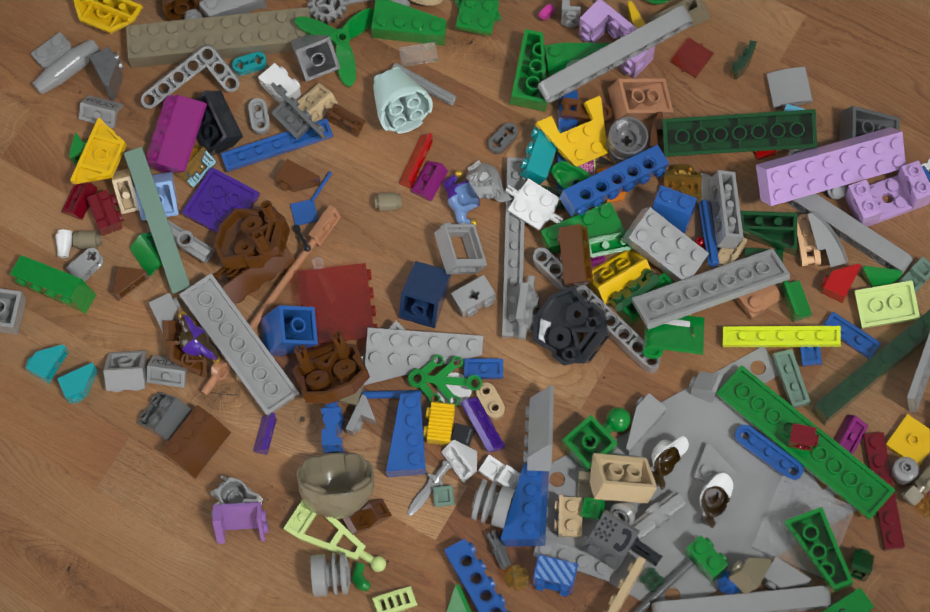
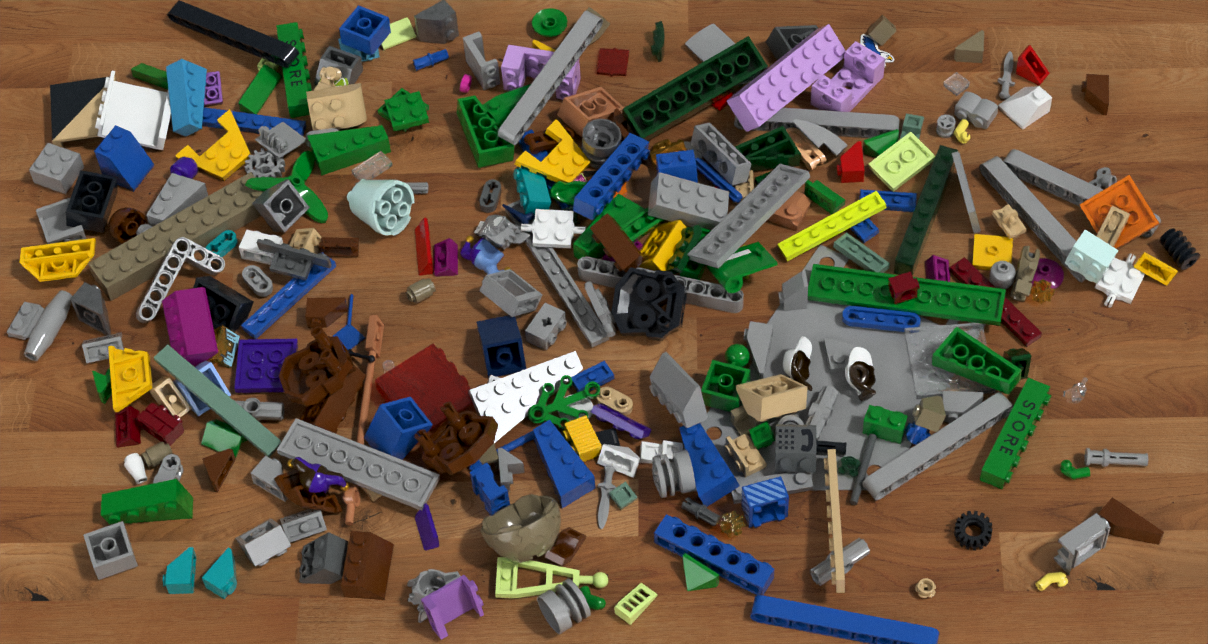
camera: 30 degrees left, 15 degrees down
light grey plate [827,185,847,199] -> none
none -> dark blue bar [502,204,535,224]

